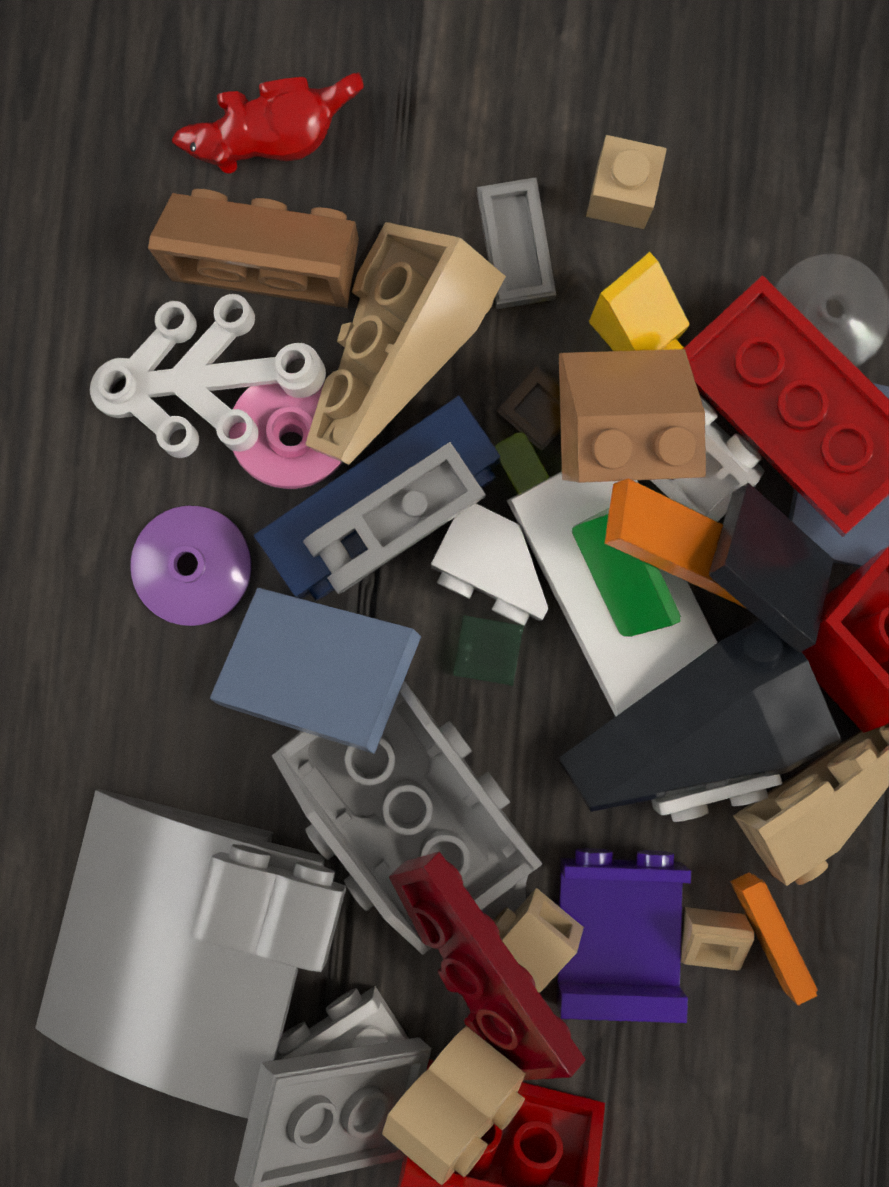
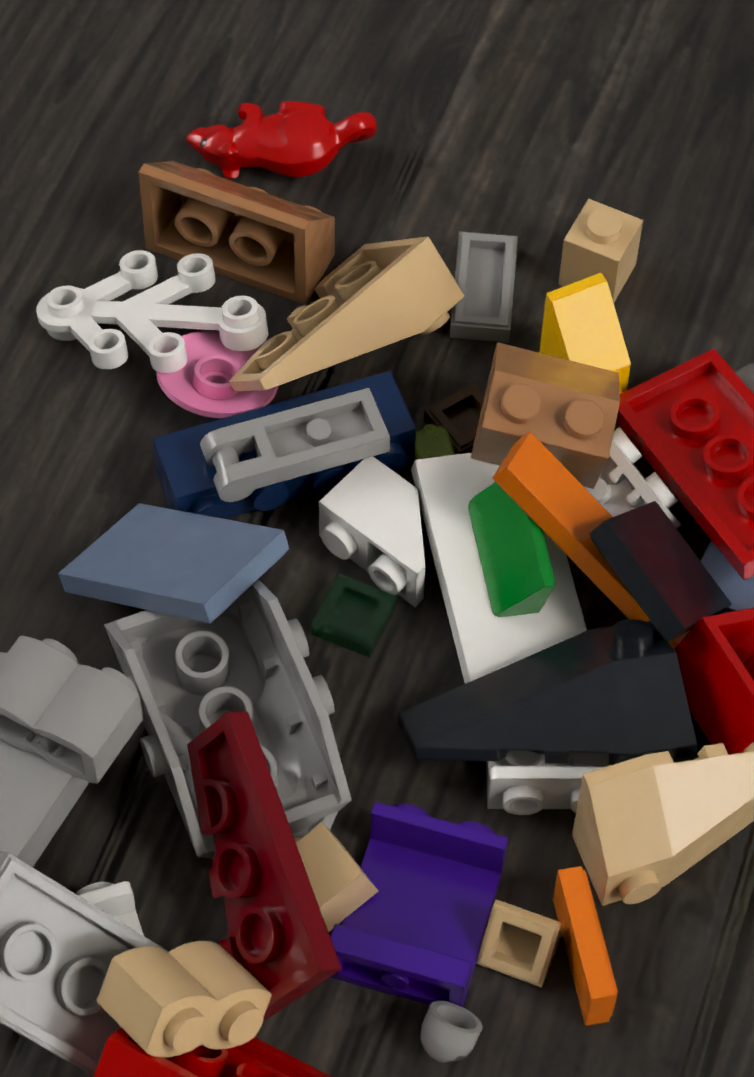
camera: 10 degrees right, 30 degrees down
medium lavender dish [131,506,252,626] -> none
none -> light grey hinge [421,1001,483,1063]

